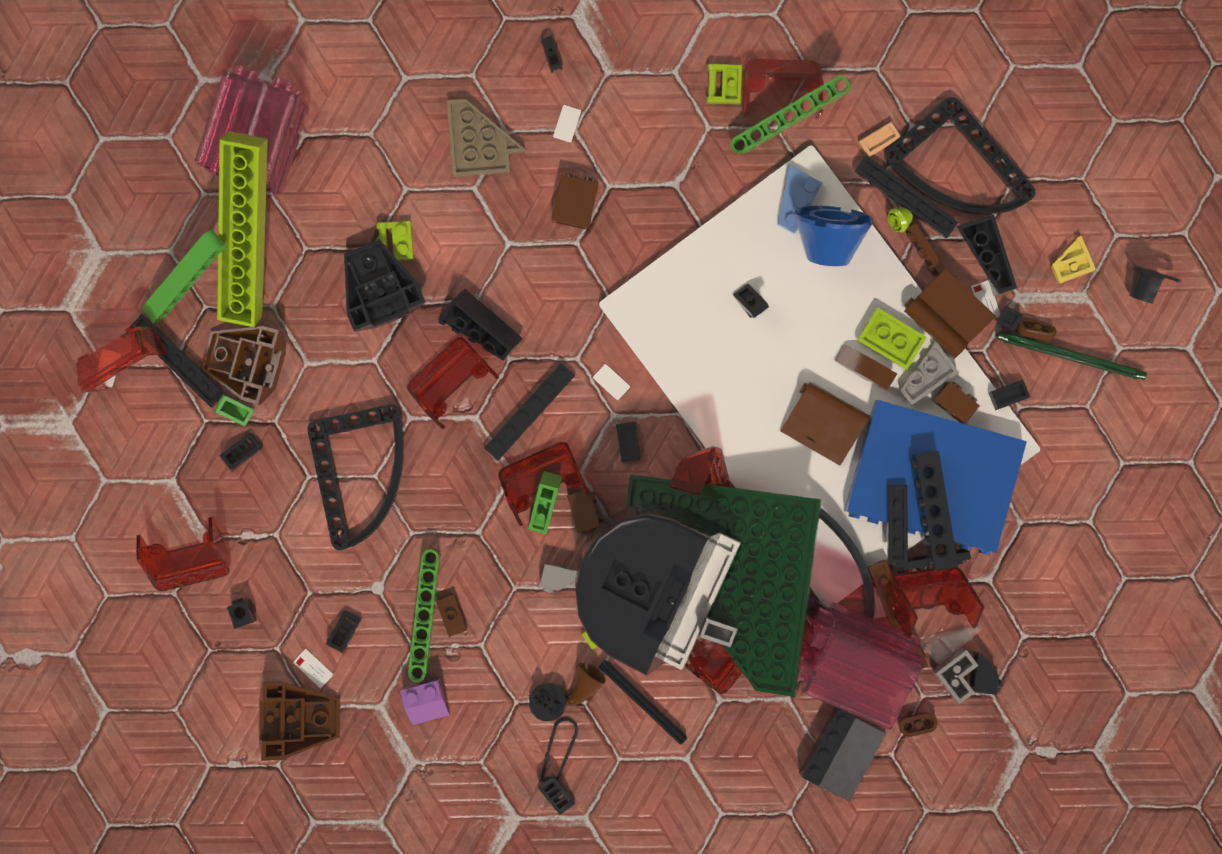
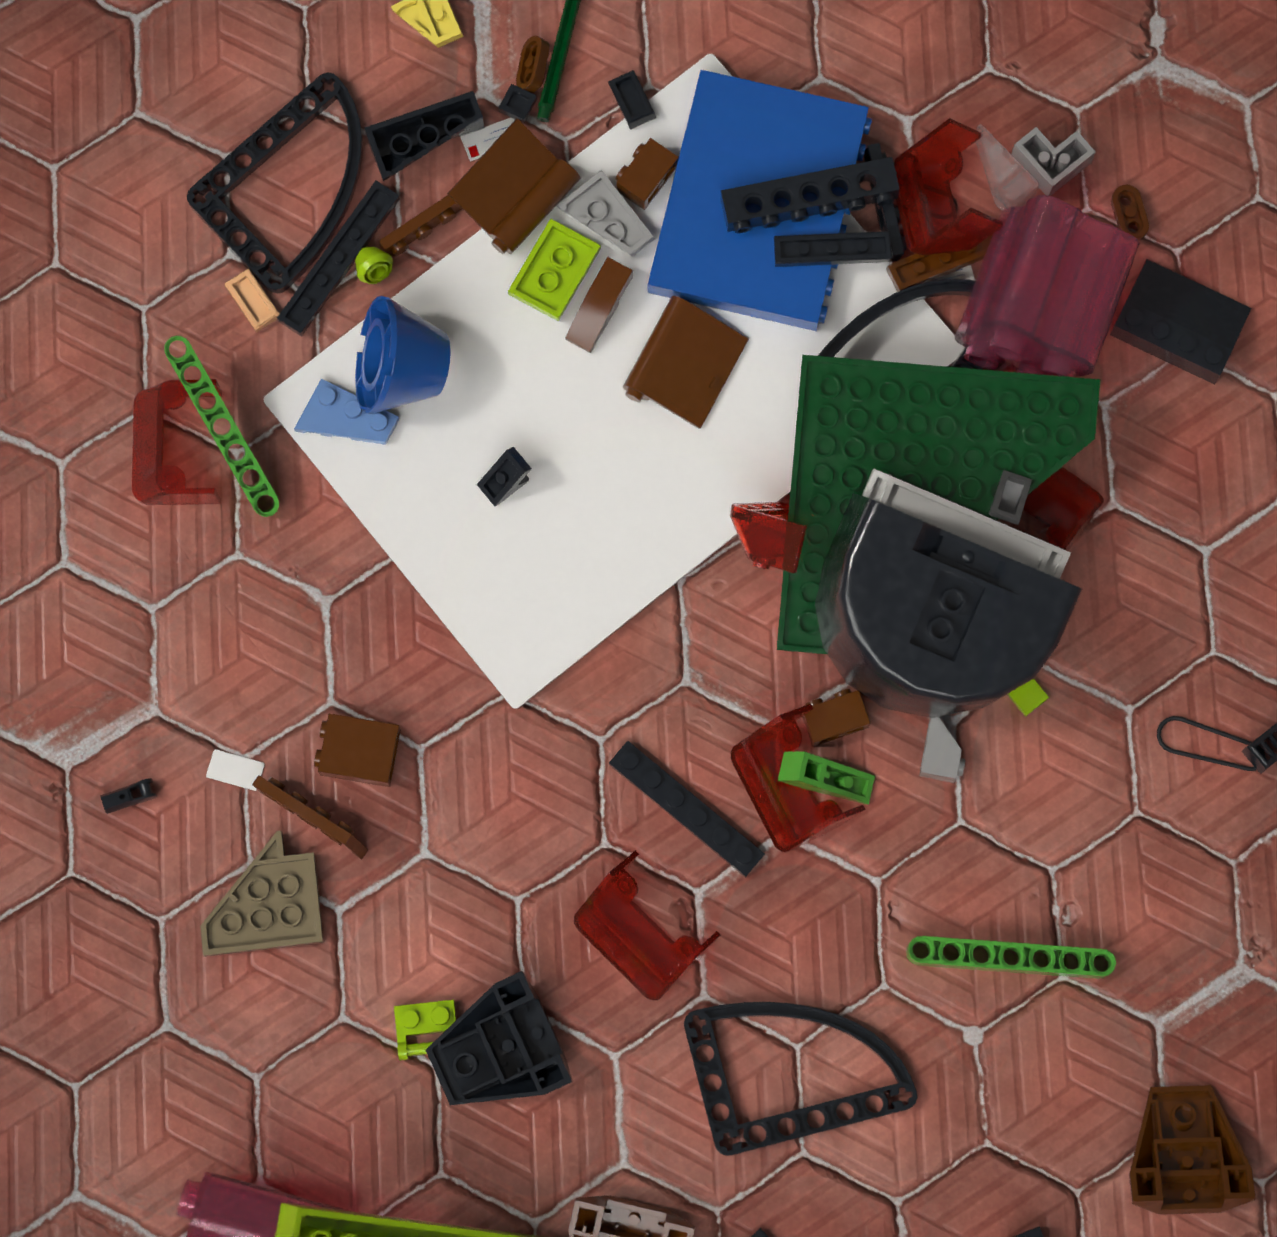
camera: 85 degrees left, 10 degrees down
white sticker [293,649,334,689] -> none
black slope [326,610,362,654] -> none
medium lavender slope [400,678,450,725] -> none
reddish brown plate [436,594,467,637] -> none
black wedge [438,289,523,361] -> none
black plate [529,683,568,721] -> none
reddish brown hat [567,663,606,706] -> none
white sticker [593,364,630,400] -> none
black axle [599,660,687,745] -> none
black tile [616,421,640,462] -> none
lime plate [706,64,742,105] -> none
black slope [970,651,1001,695] -> none
none -> reddish brown wing [252,775,368,859]

